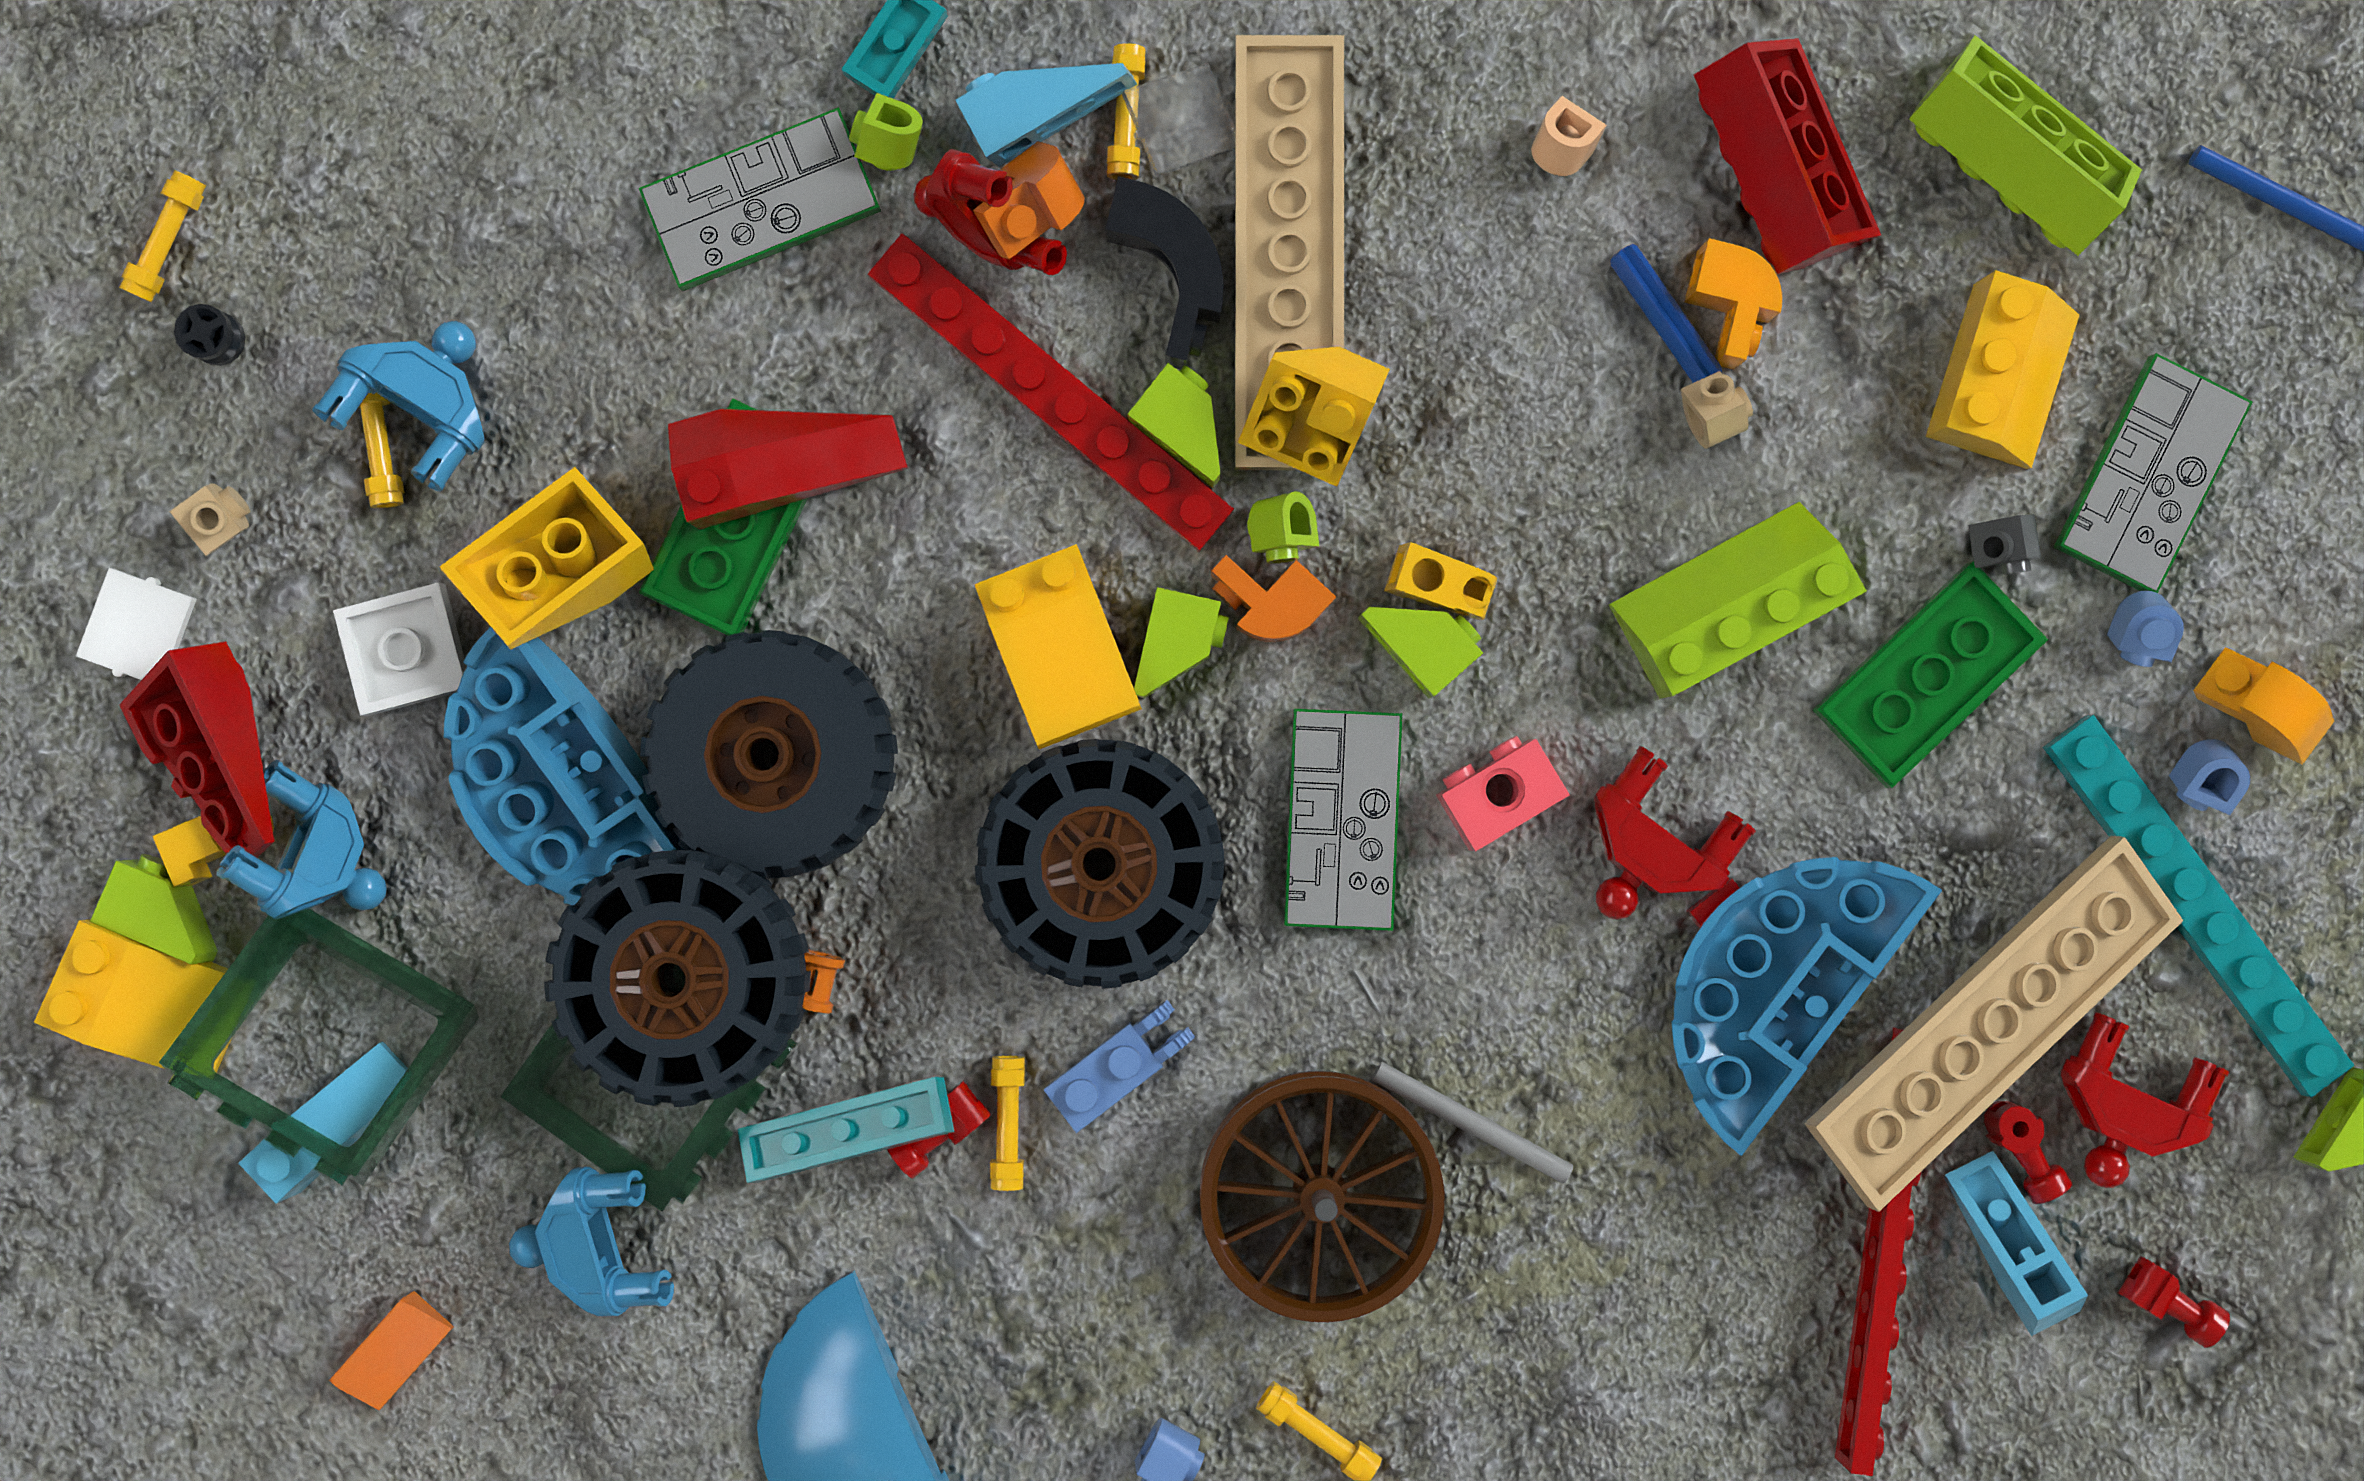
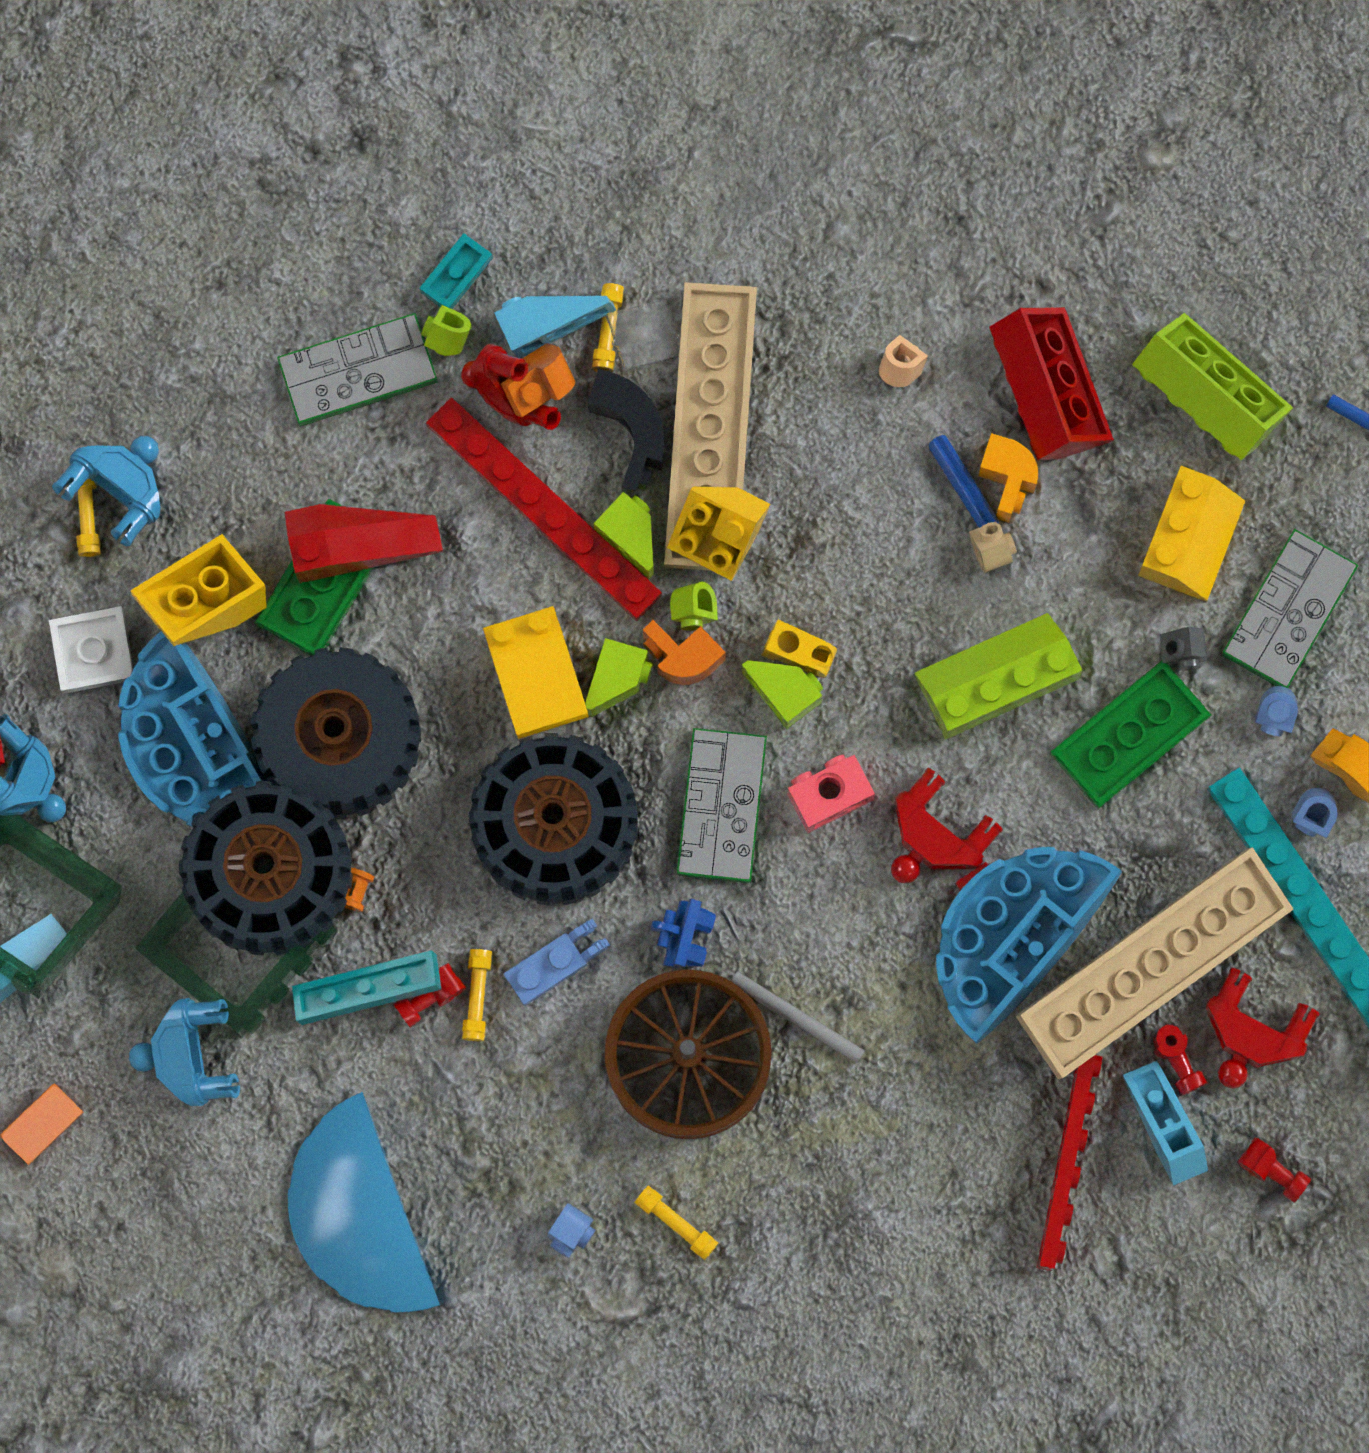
camera: 10 degrees right, 10 degrees down
none -> blue hips [650,899,716,968]

